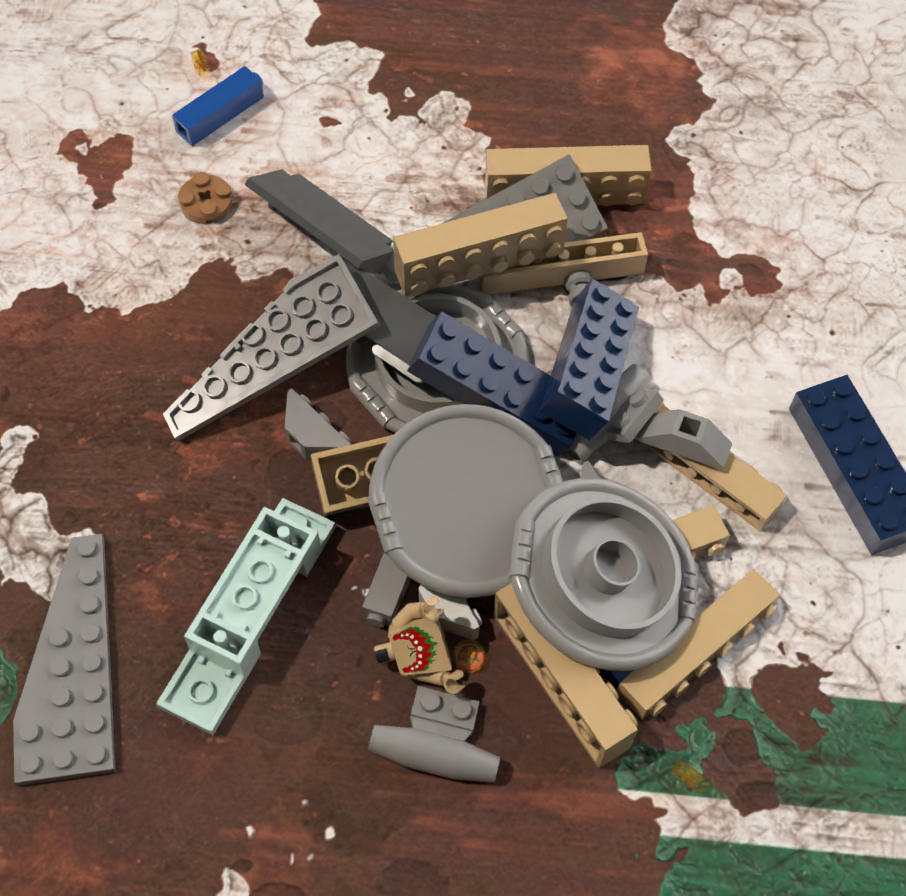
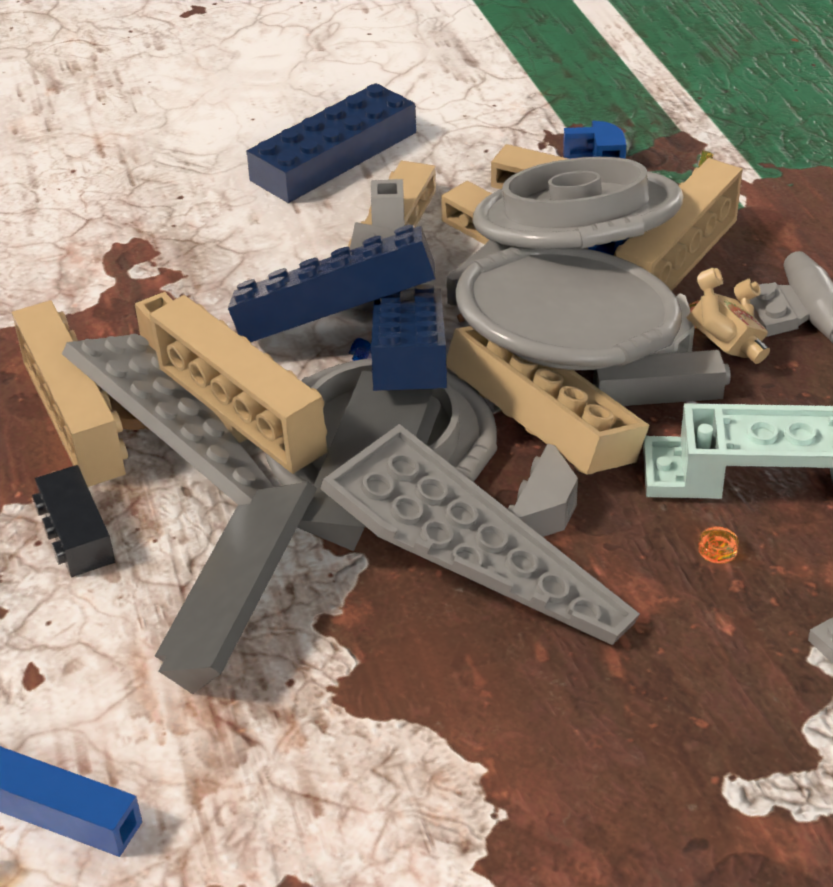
camera: 110 degrees left, 20 degrees down
medium nougat plate [178,172,233,224] -> none
none -> black brick [32,465,116,577]
none -> blue brick [563,121,626,159]
none -> clear yellow tile [698,527,739,564]

